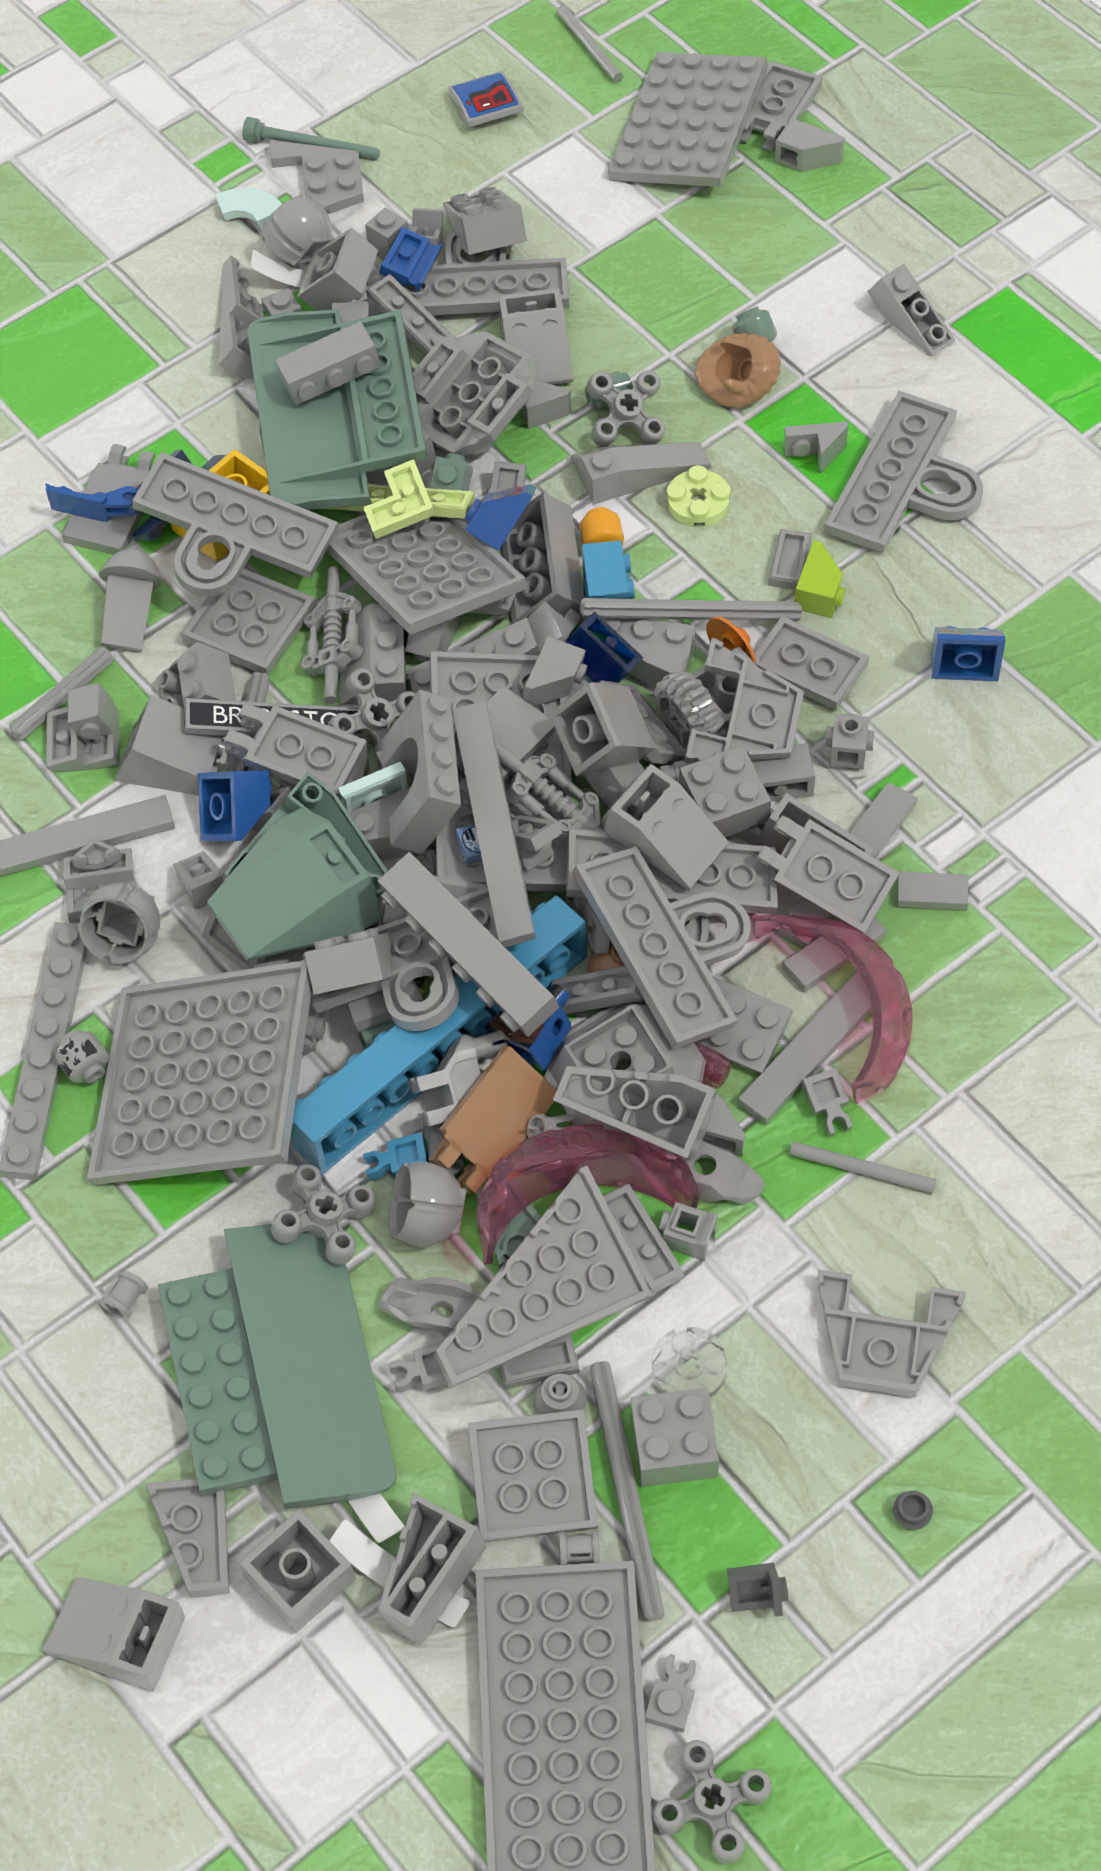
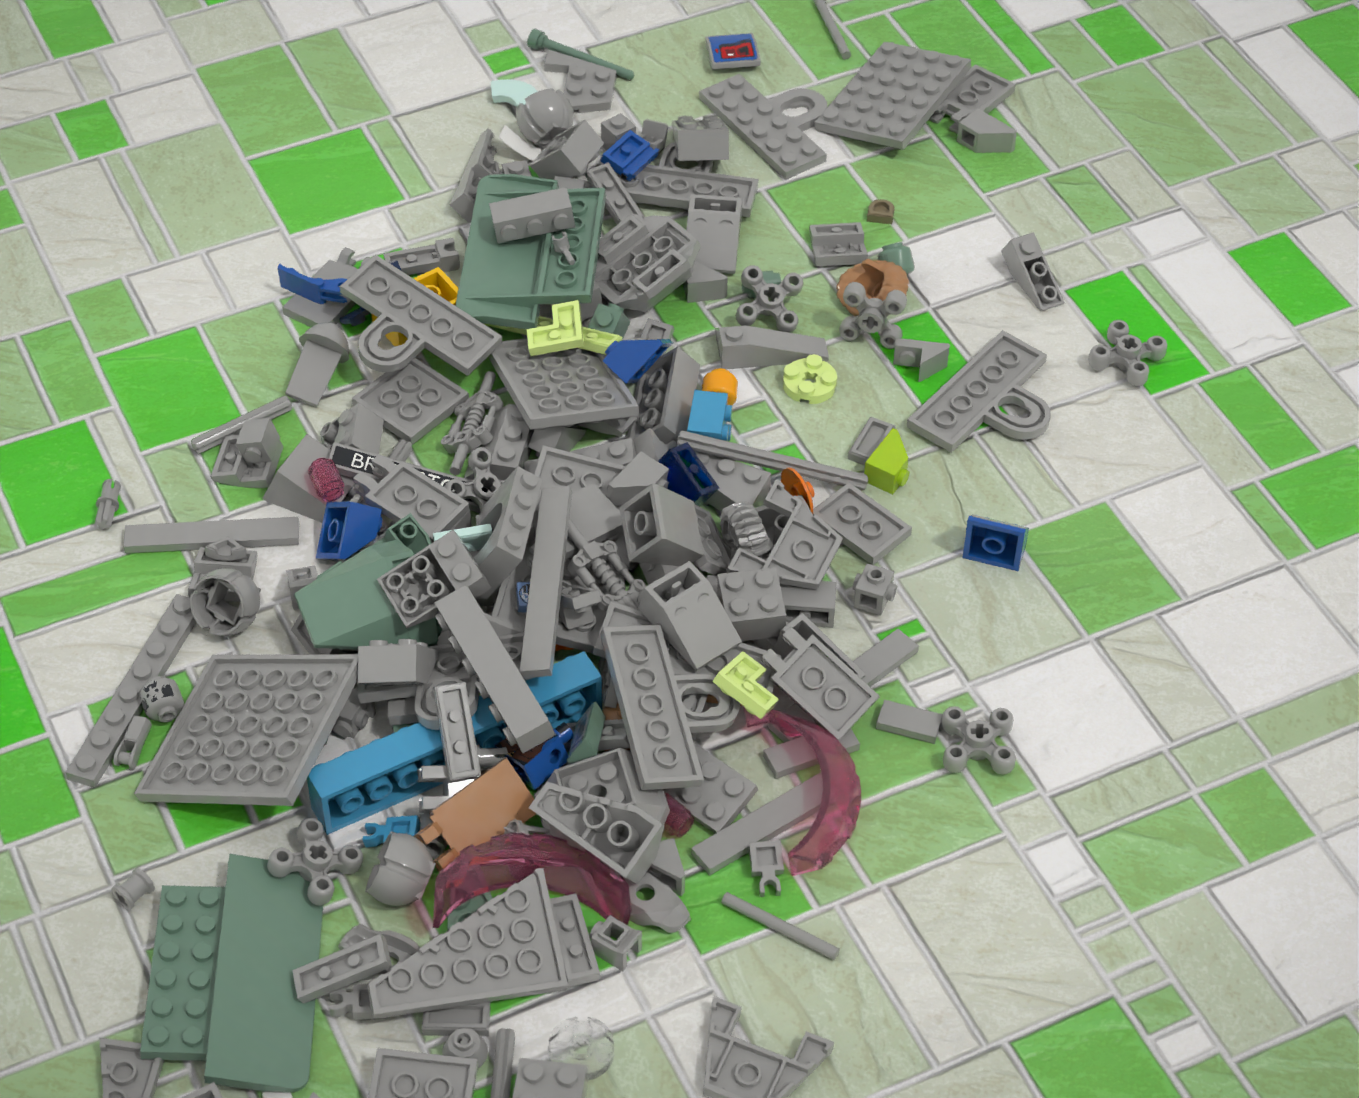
camera: 10 degrees right, 10 degrees down
none -> light grey bar [113,715,152,769]
none -> light grey plate [292,934,392,1004]
none -> clear pink brick [308,458,344,502]
none -> light grey slope [377,530,492,628]
none -> light grey plate [383,238,460,275]
none -> light grey tile [433,682,481,781]
none -> light grey hand [552,232,575,265]
none -> sand green slope [567,702,606,764]
none -> light grey plate [699,74,827,180]
none -> yellowish green plate [712,651,779,719]
none -> light grey slope [809,222,868,267]
none -> light grey gear [839,282,907,349]
none -> dark tan tile [867,199,894,224]
none -> light grey gear [941,706,1016,775]
none -> light grey gear [1089,320,1167,386]

